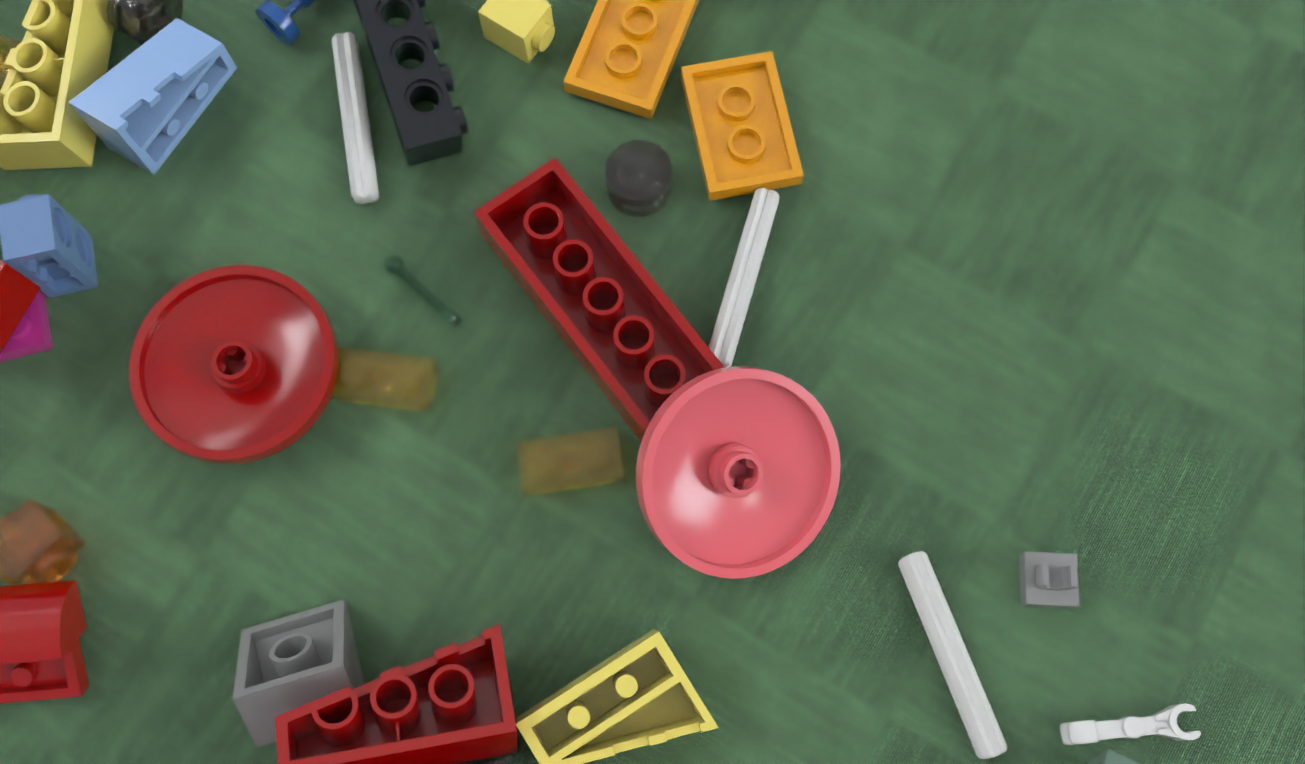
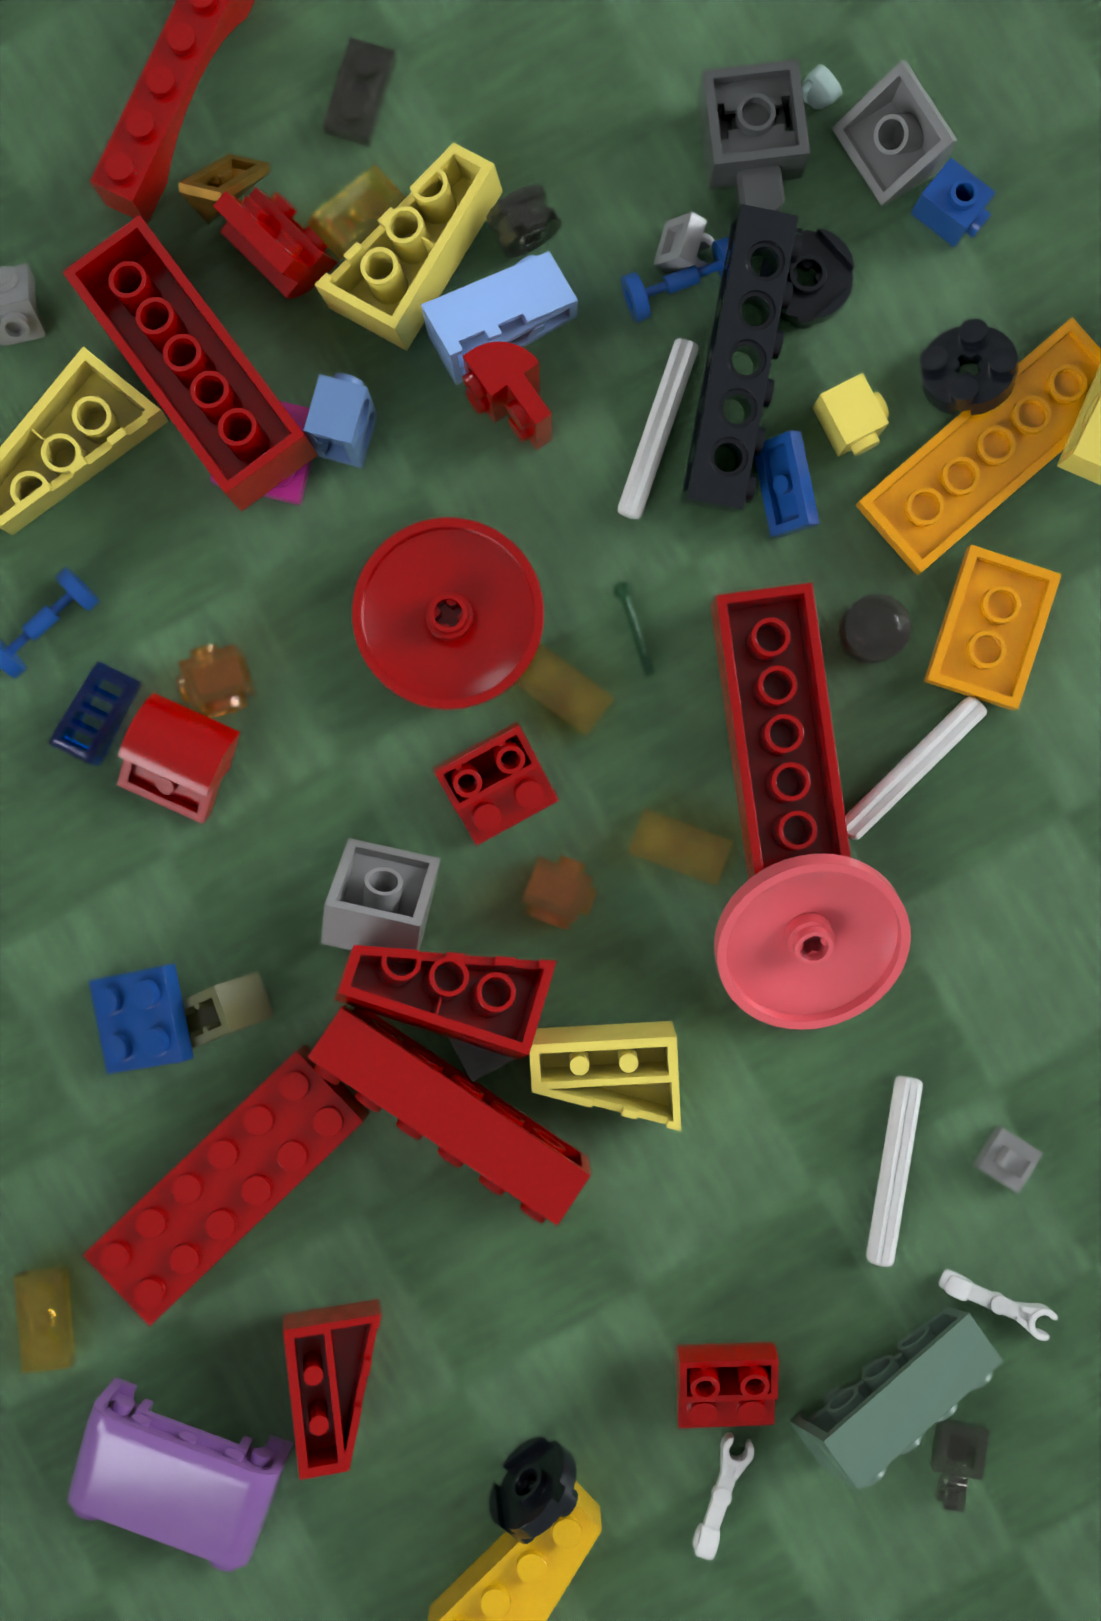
camera: 30 degrees right, 15 degrees up
none -> red brick [432,721,560,846]
none -> red brick [462,341,552,451]
none -> clear orange brick [522,854,598,930]
none -> blue plate [754,430,820,538]

